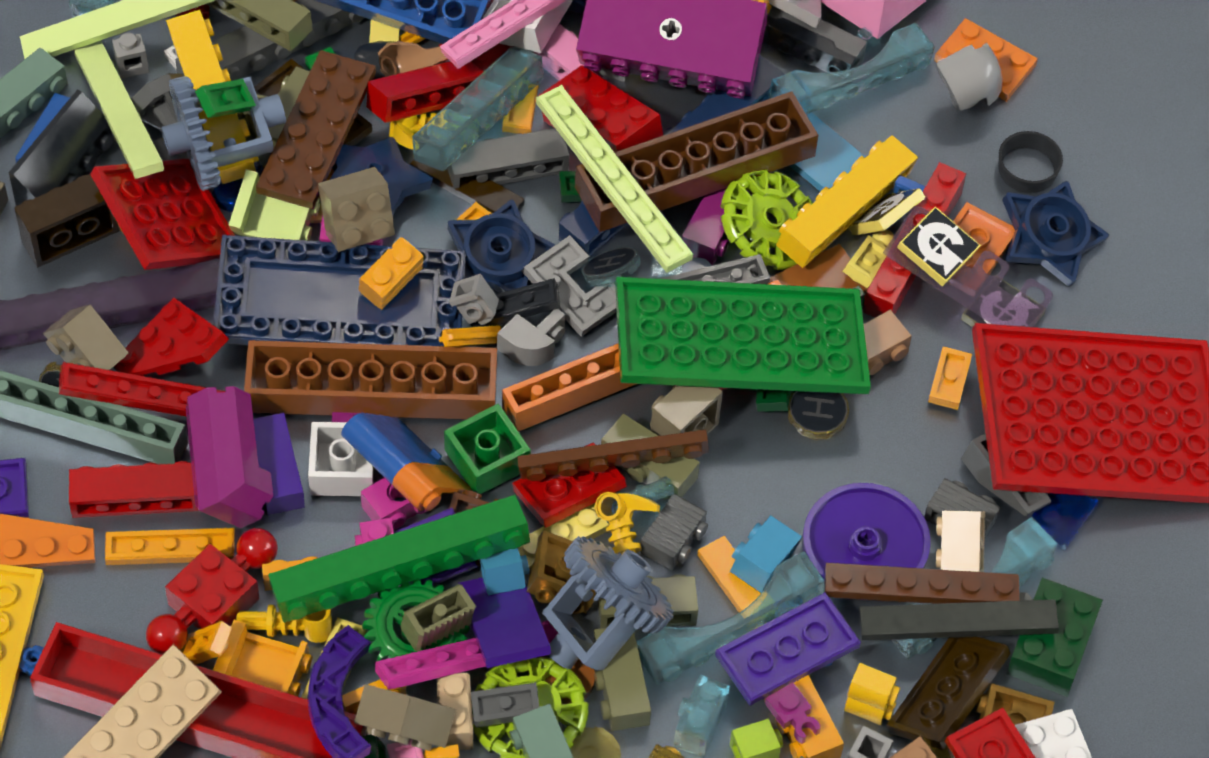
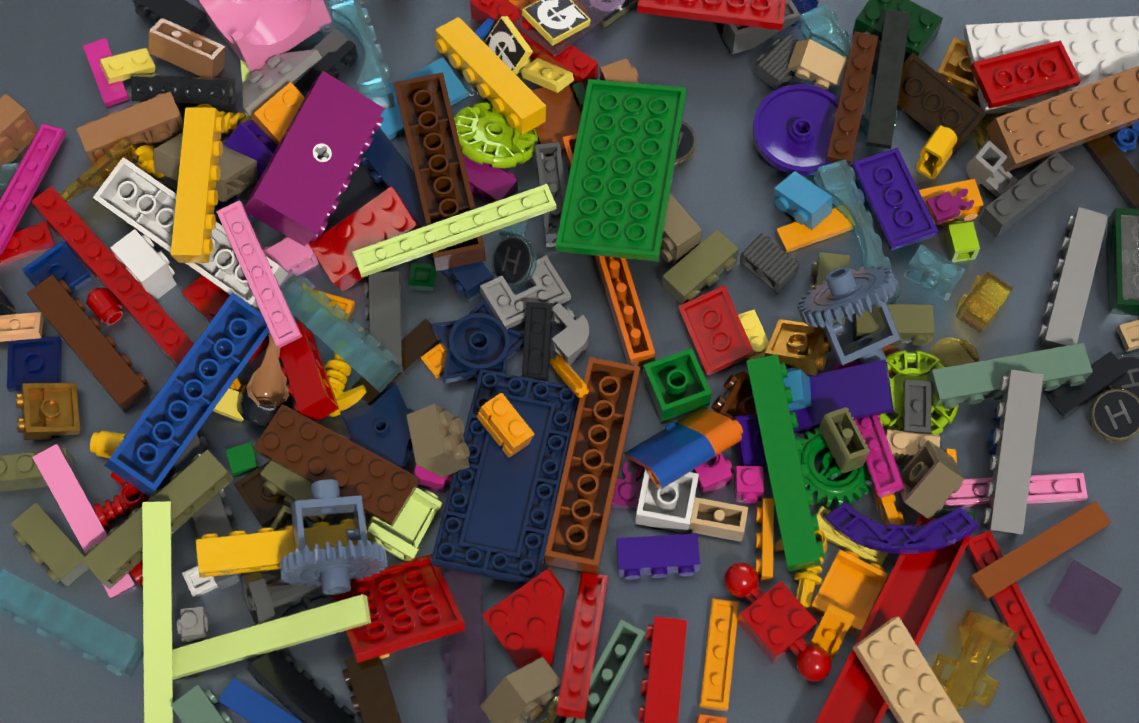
camera: 75 degrees left, 10 degrees up
magenta brick [186,386,273,528] -> none
green plate [195,79,256,118] -> none
light grey brick [449,274,499,325] -> none
reddish brown plate [517,429,709,481] -> none
yellow piece [595,492,660,554] -> none
clear light blue axle [613,476,674,513] -> none
light orange plate [928,346,972,410] -> none
none -> tan brick [689,497,748,542]

